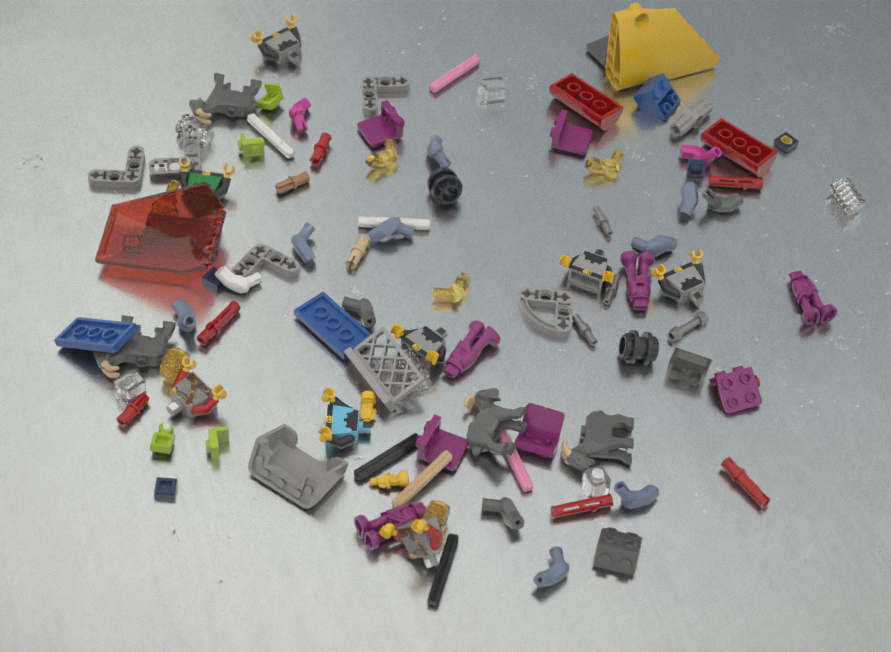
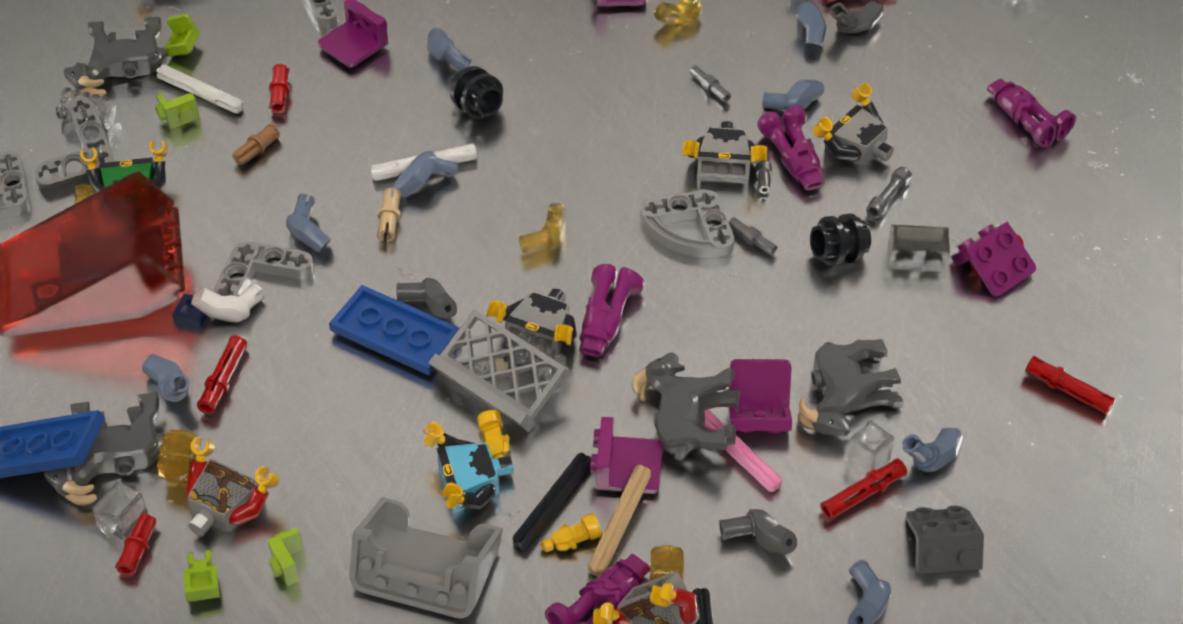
camera: 15 degrees left, 0 degrees up
dark pink arm [289,98,311,133] -> none
clear yellow arm [365,139,399,169] -> none

